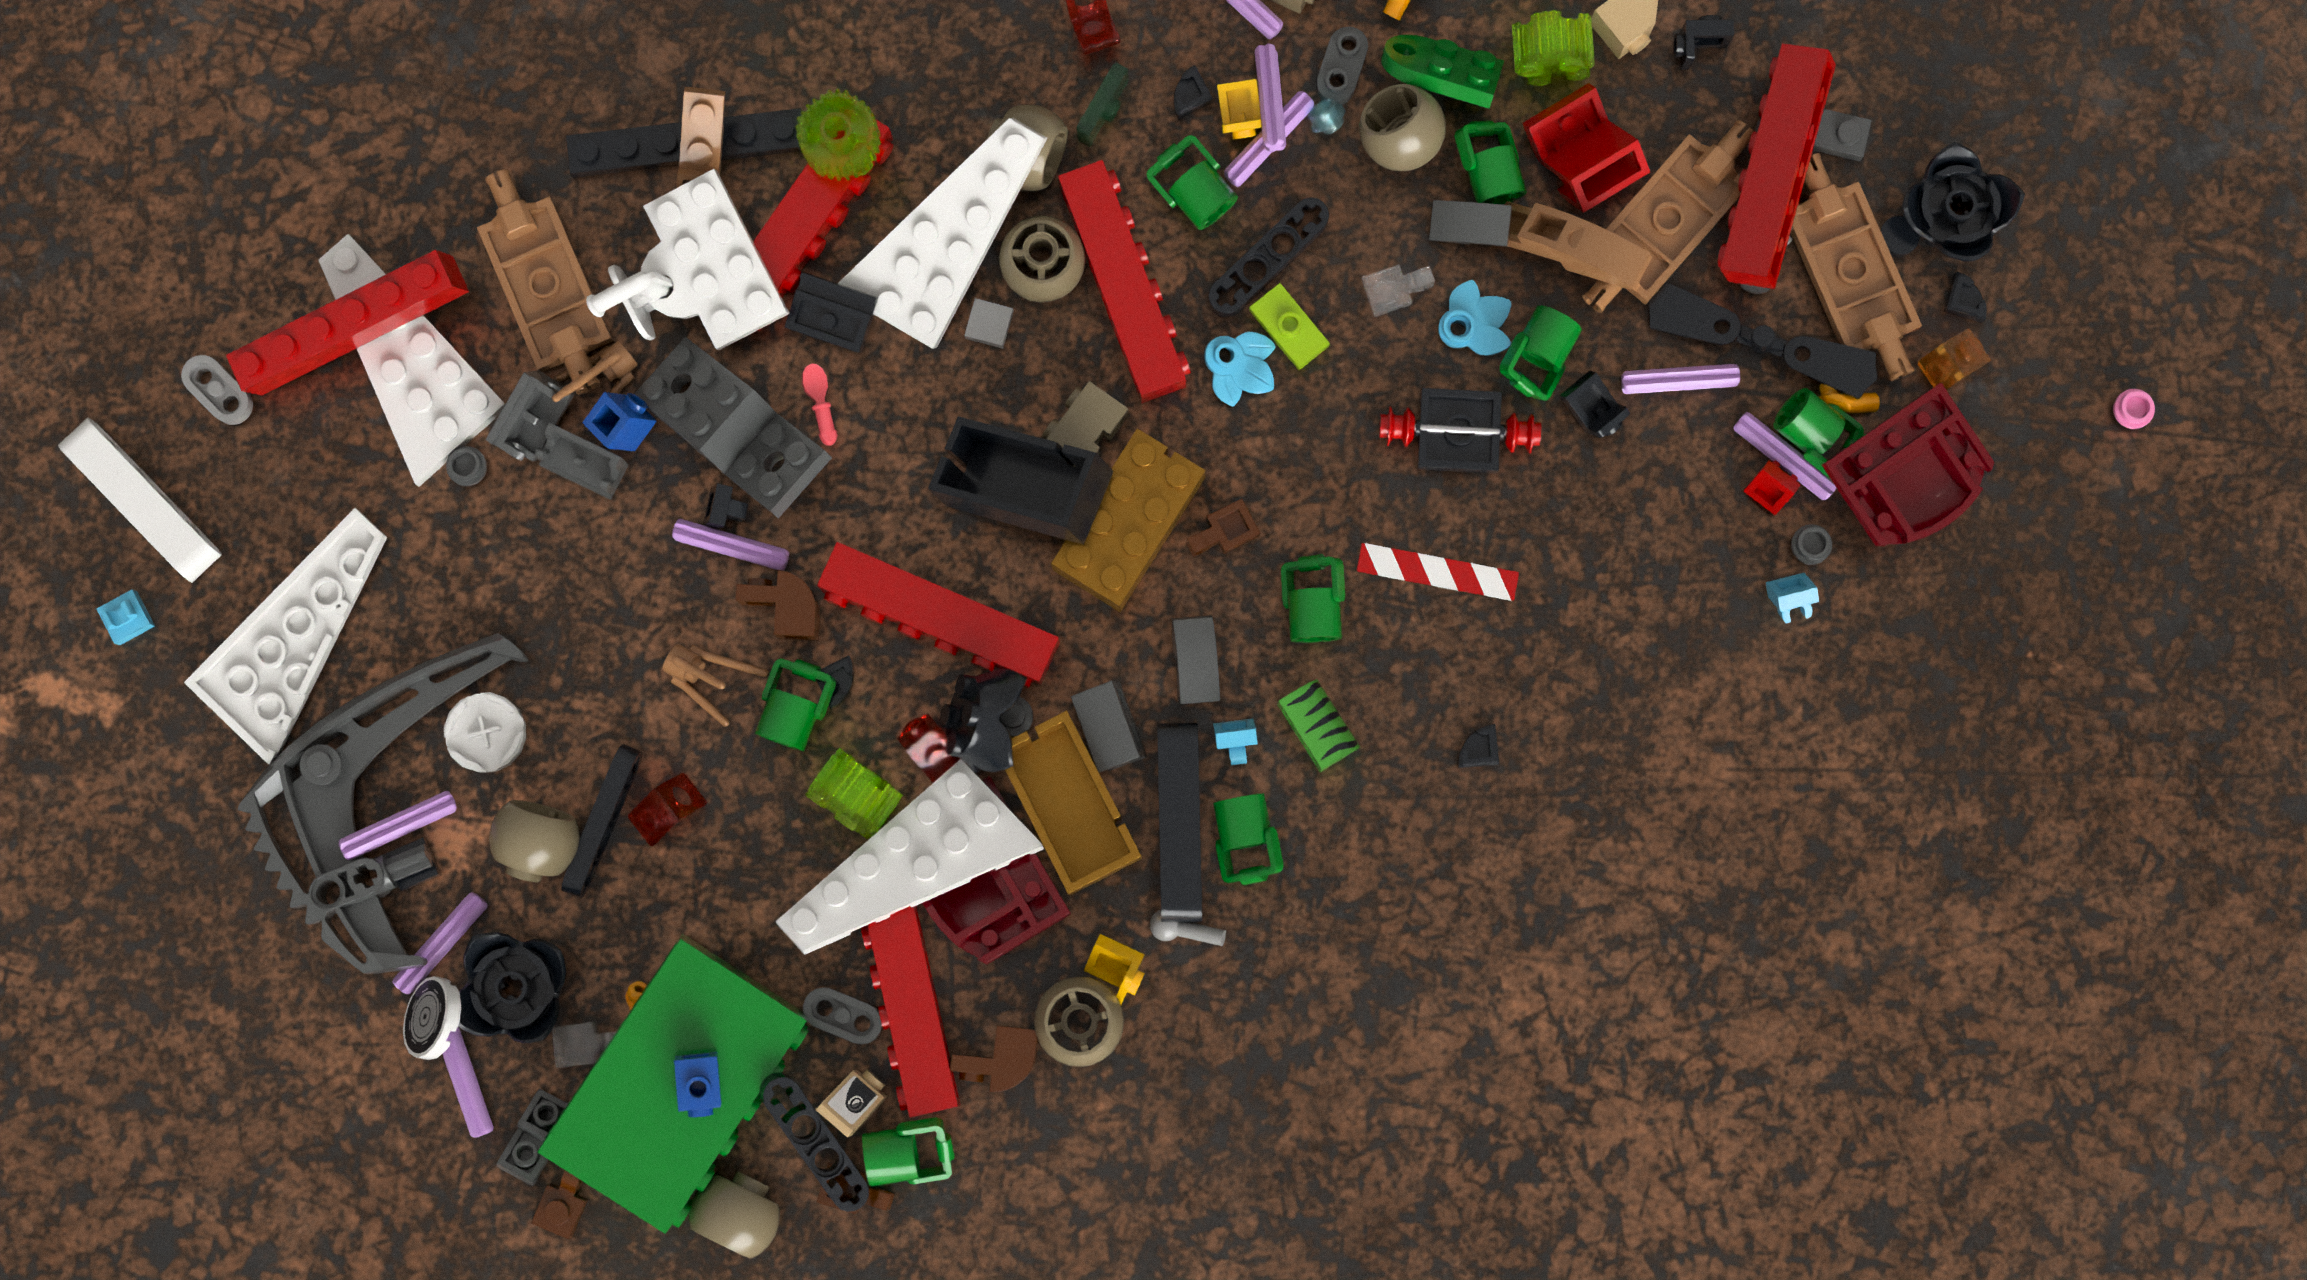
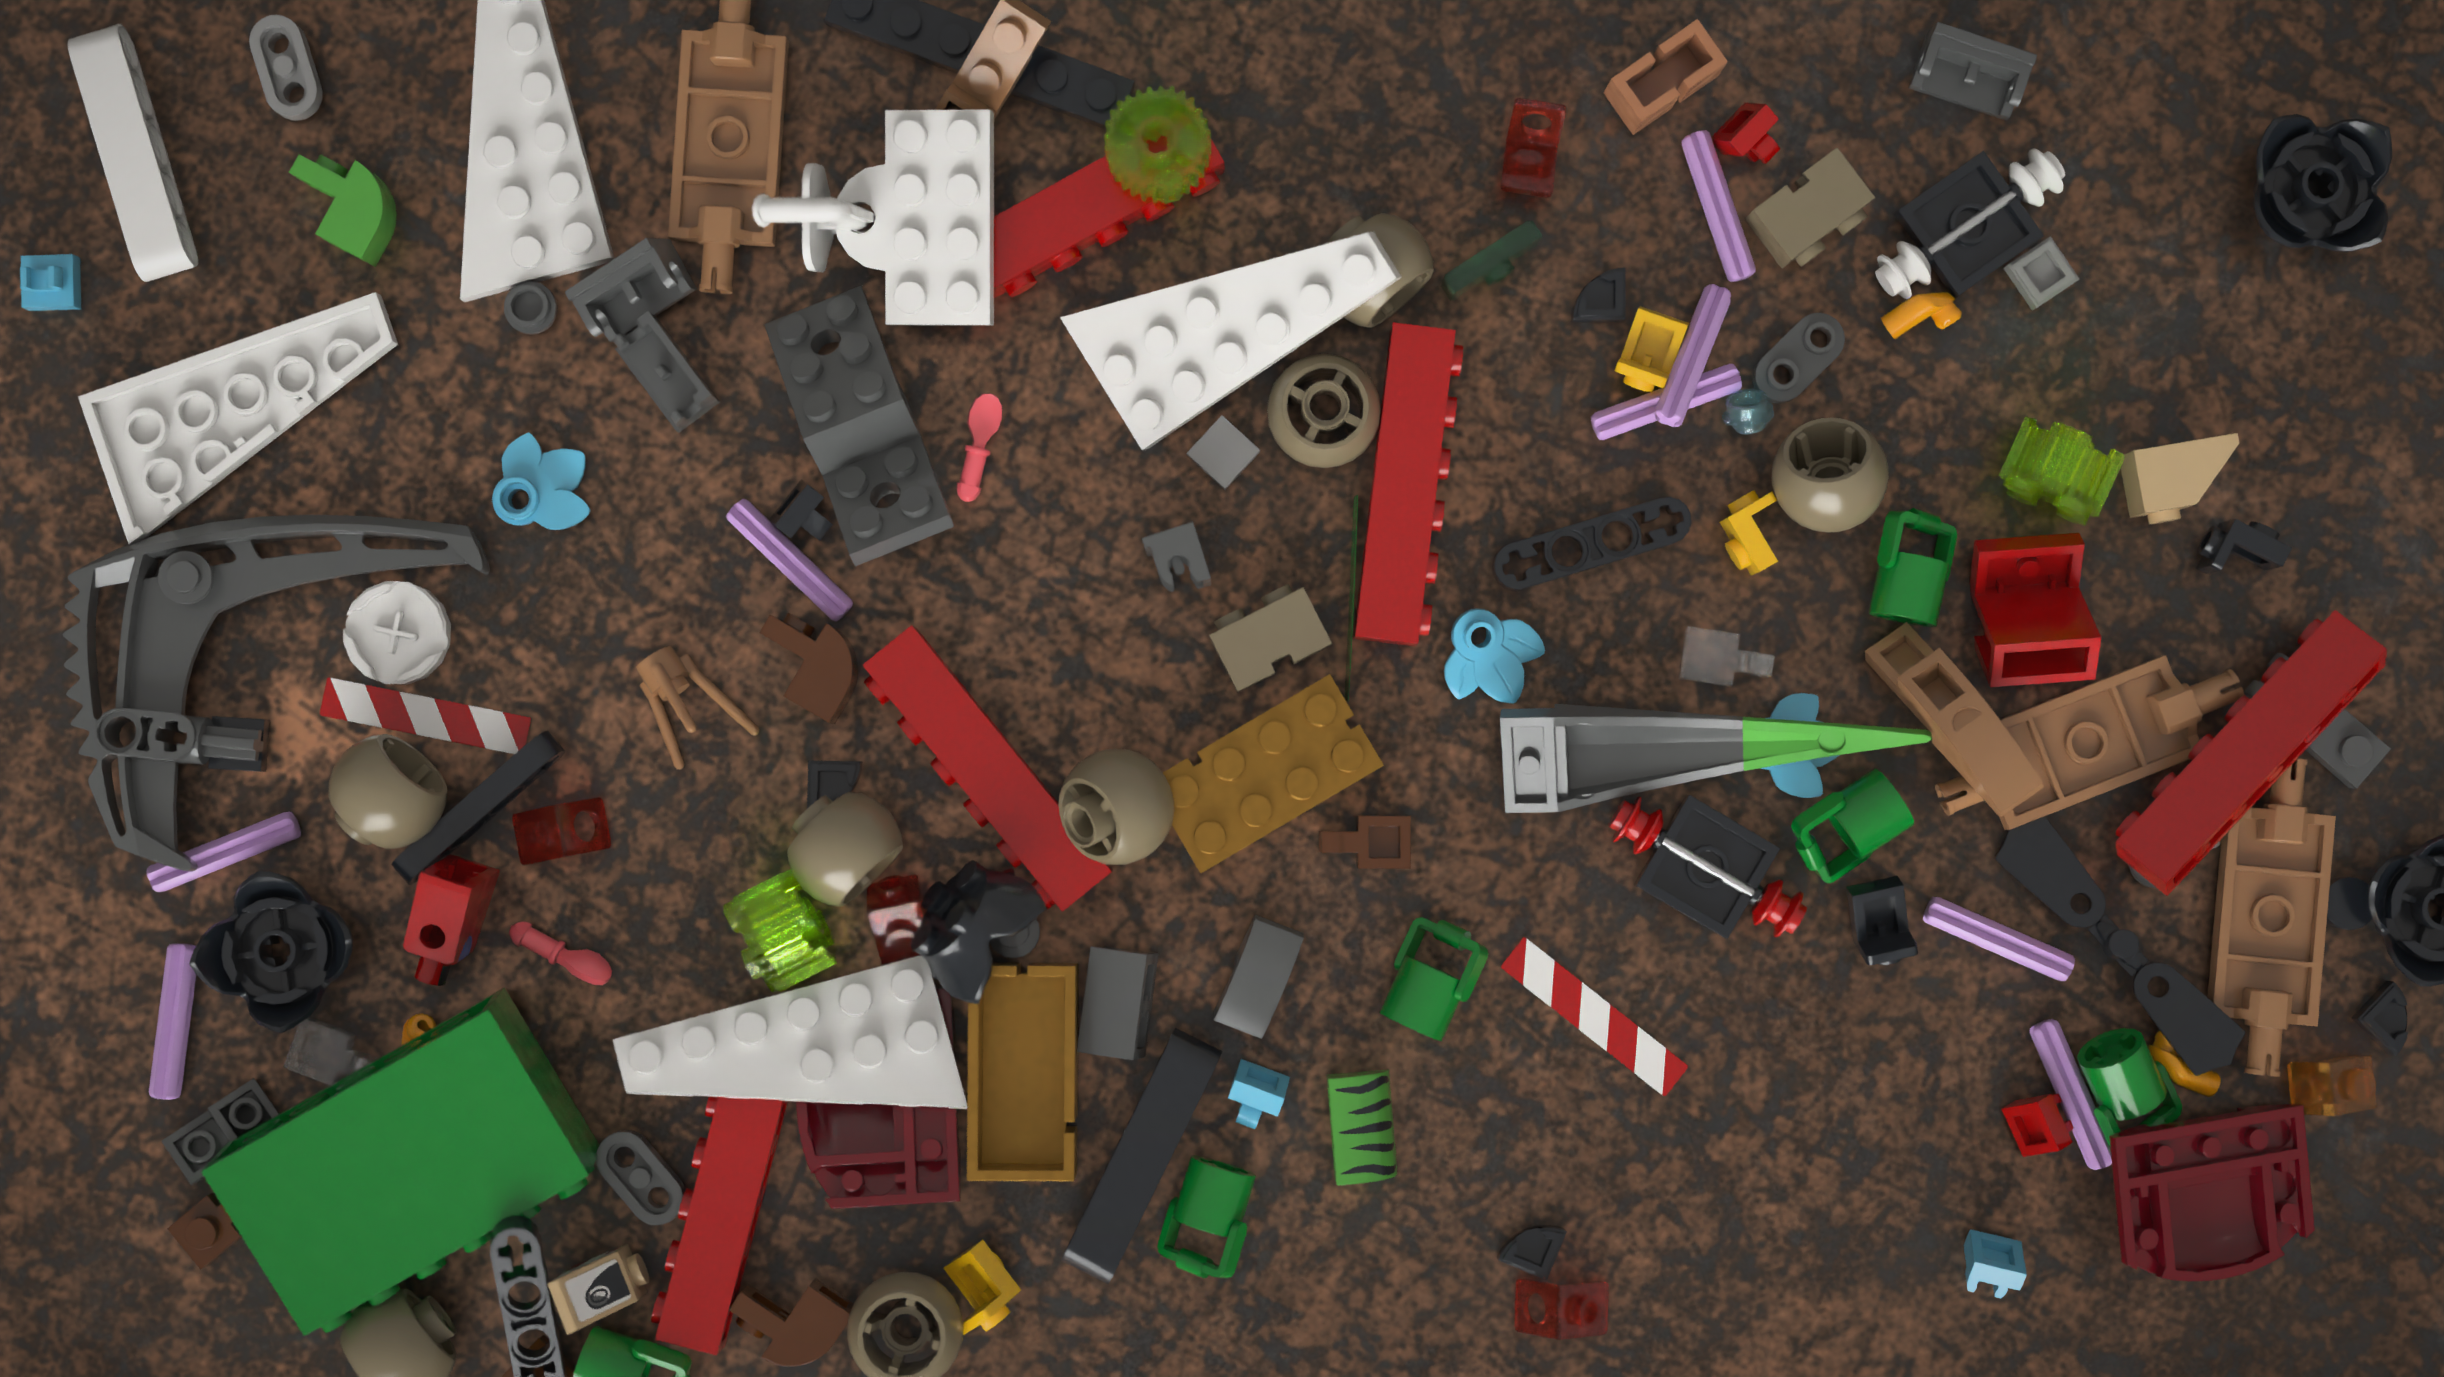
camera: 25 degrees right, 5 degrees up
red brick [226,250,469,396] -> none
lavender axle [339,791,457,860] -> none
tile [403,976,461,1060] -> none
medium nougat plant [552,341,638,431] -> none
blue brick [582,392,657,452] -> none
blue brick [674,1052,722,1117] -> none
green piece [754,658,836,752] -> none
black plate [785,272,878,353] -> none
black piece [928,416,1114,545] -> none
green piece [1147,135,1238,230] -> none
light grey bar [1150,910,1226,946] -> none
lime plate [1249,283,1330,371] -> none
green plate [1381,35,1504,109] -> none
dark grey slope [1429,200,1512,247] -> none
dark grey plate [1791,524,1832,565] -> none
none -> bright green brick [289,154,397,267]
none -> sticker [320,678,531,754]
none -> red torso [403,854,500,986]
none -> medium azure plate [492,433,591,530]
none -> coral piece [509,922,612,986]
none -> dark tan wheel [787,792,903,907]
none -> dark tan wheel [1059,749,1175,865]
none -> dark grey hinge [1142,522,1211,592]
none -> green sticker [1345,494,1358,702]
none -> dark grey plate [1500,704,1932,813]
none -> clear red bracket [1514,1279,1609,1340]
none -> yellow bracket [1720,490,1778,576]

